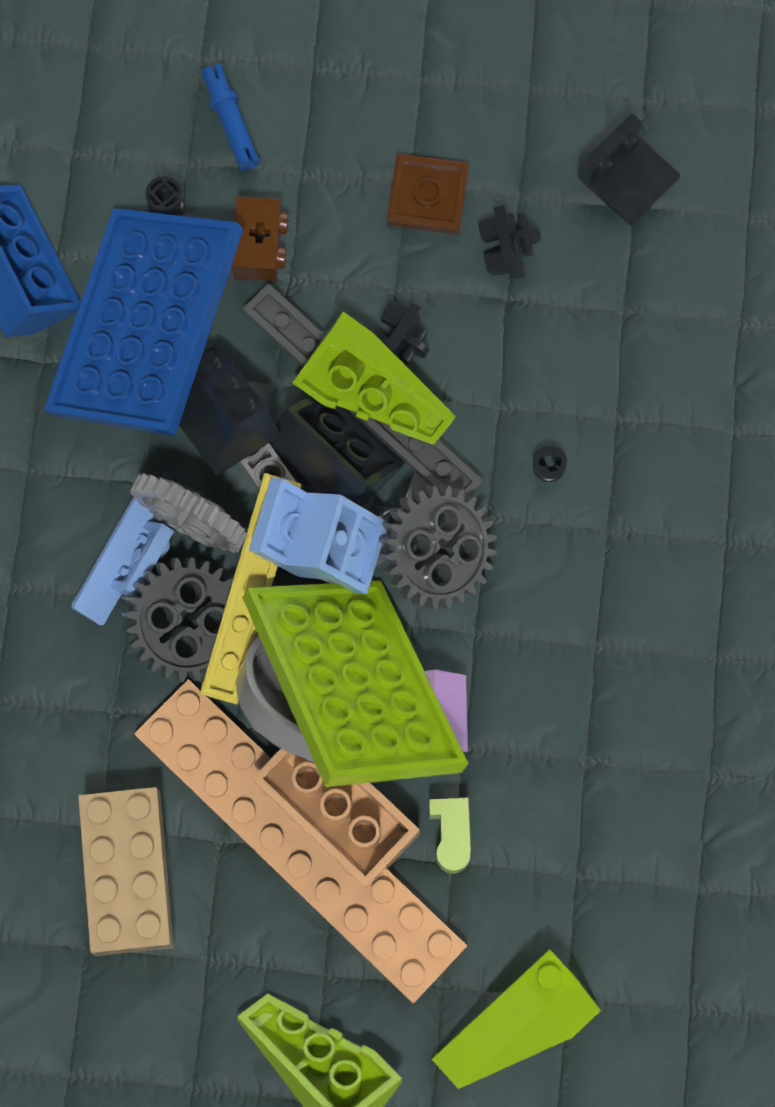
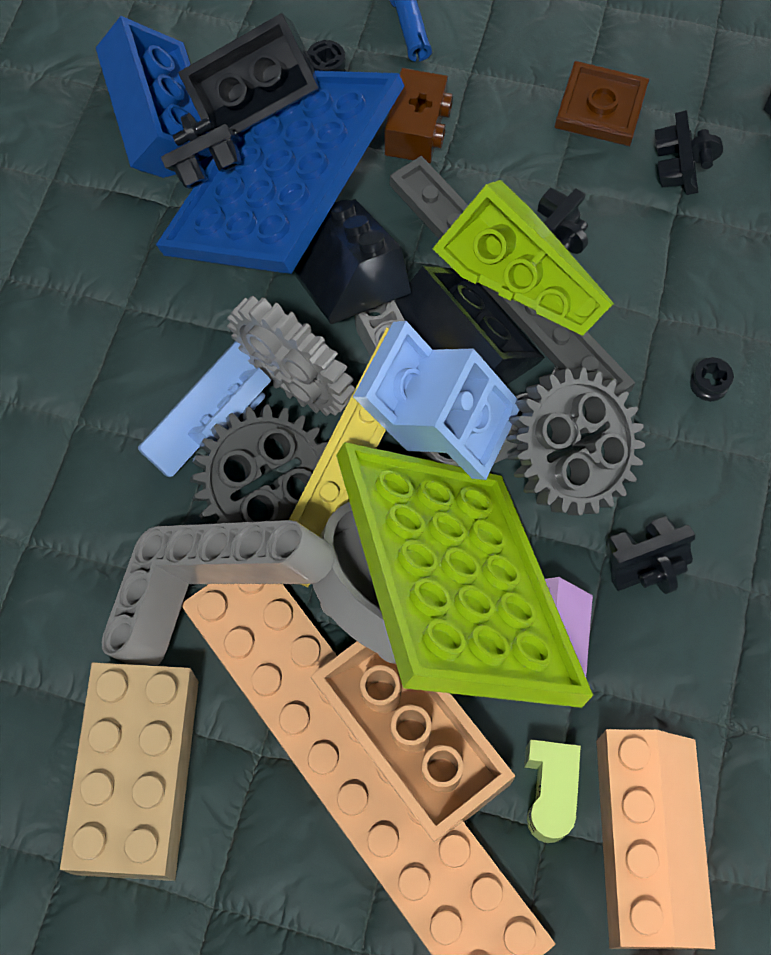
camera: 10 degrees right, 10 degrees down
none -> light grey beam [101,520,335,666]
none -> black hips [161,113,242,189]
none -> black slope [178,13,320,134]
none -> light nougat slope [596,729,715,949]
none -> black hips [607,516,696,594]

